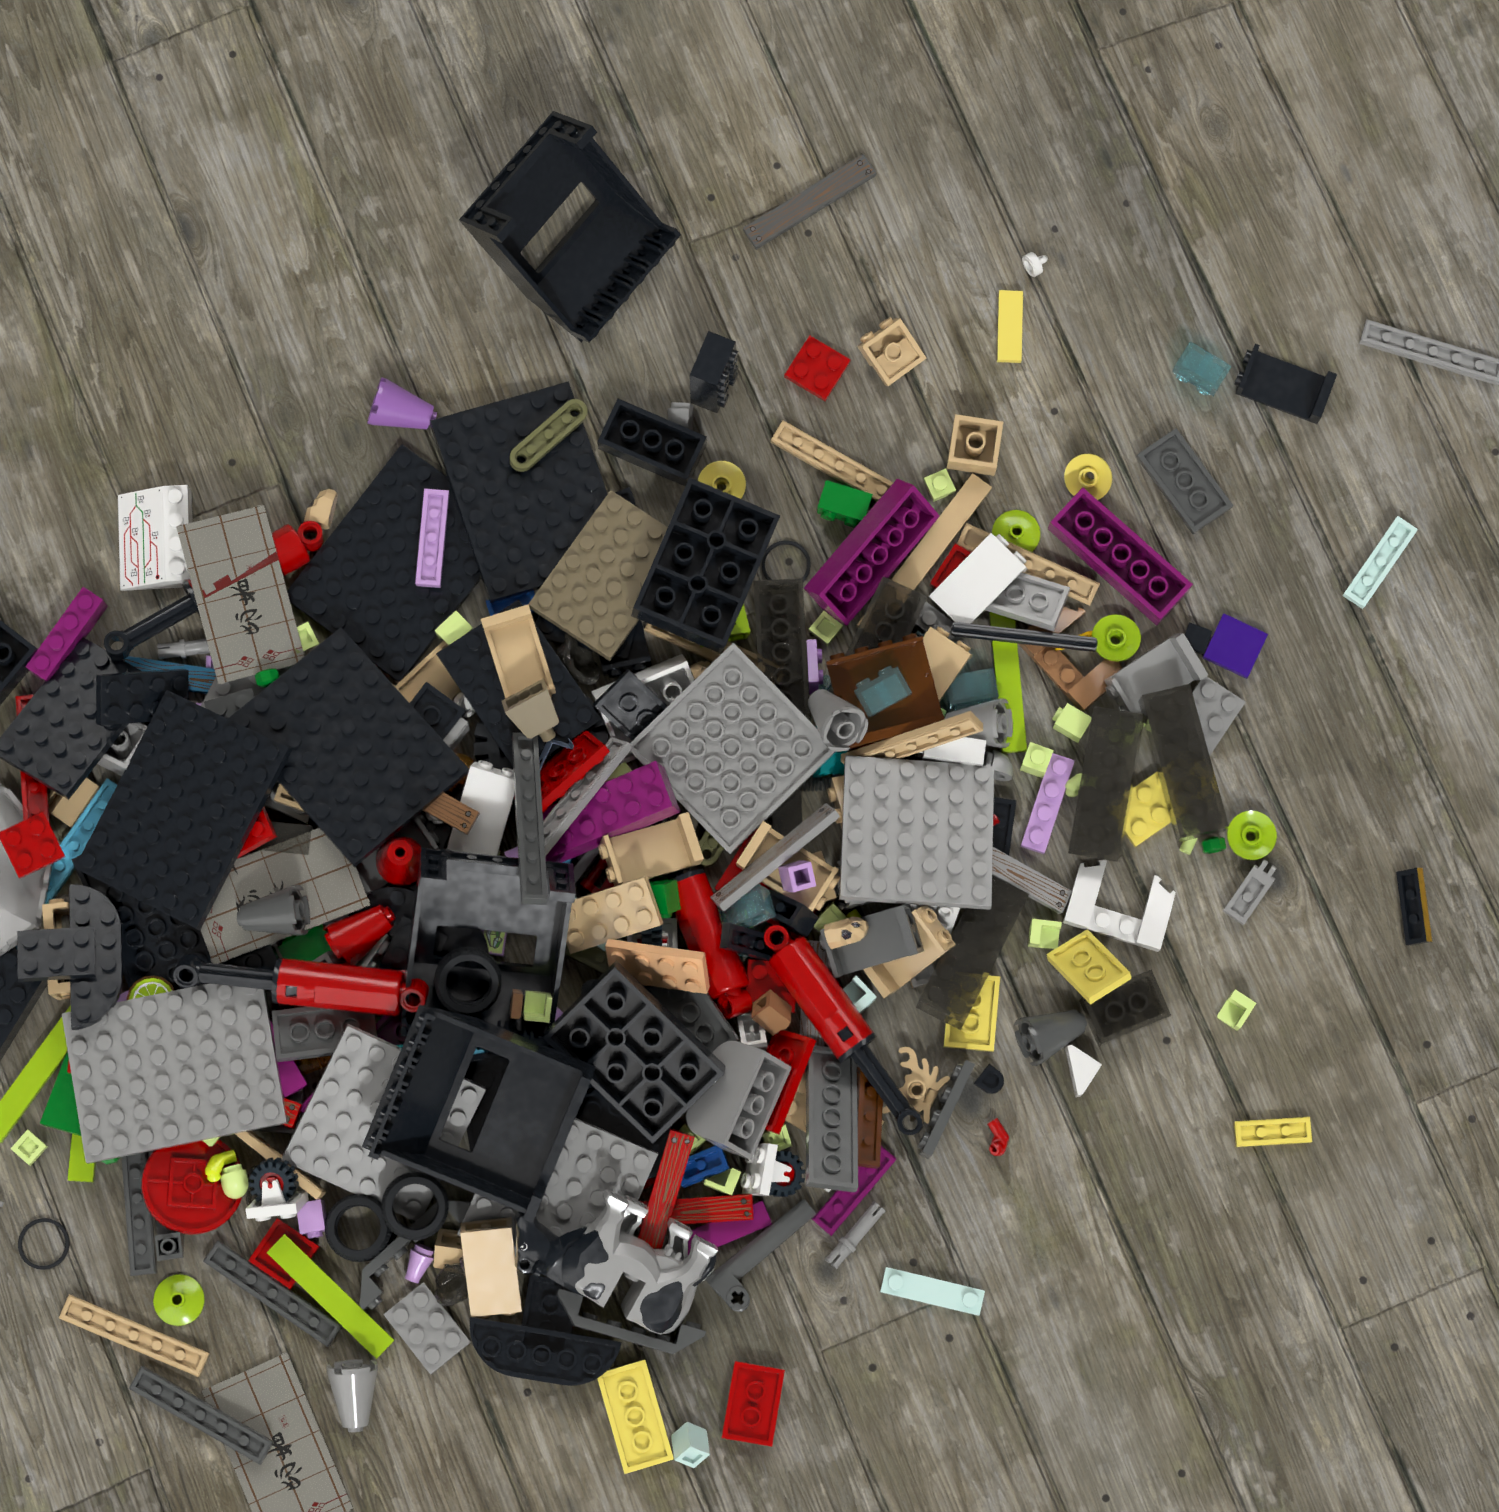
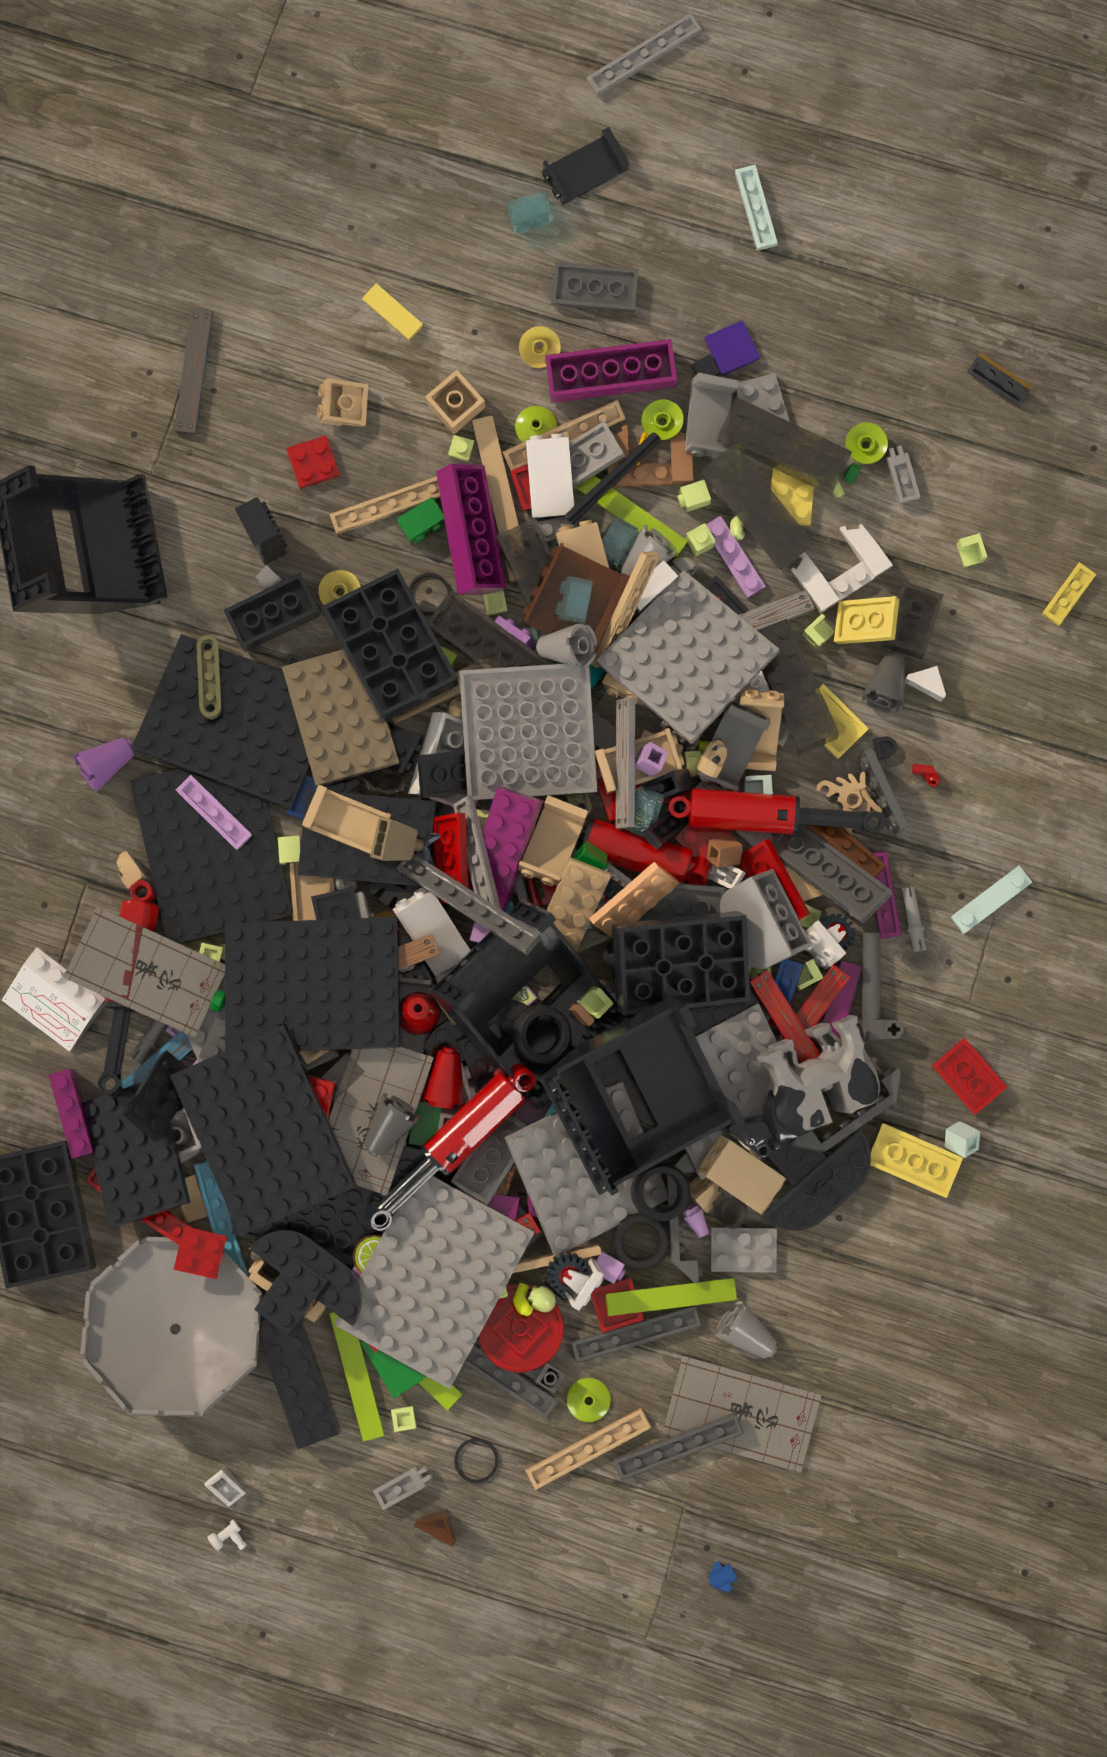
camera: 45 degrees left, 5 degrees up
white tile [1022,252,1048,277] -> none

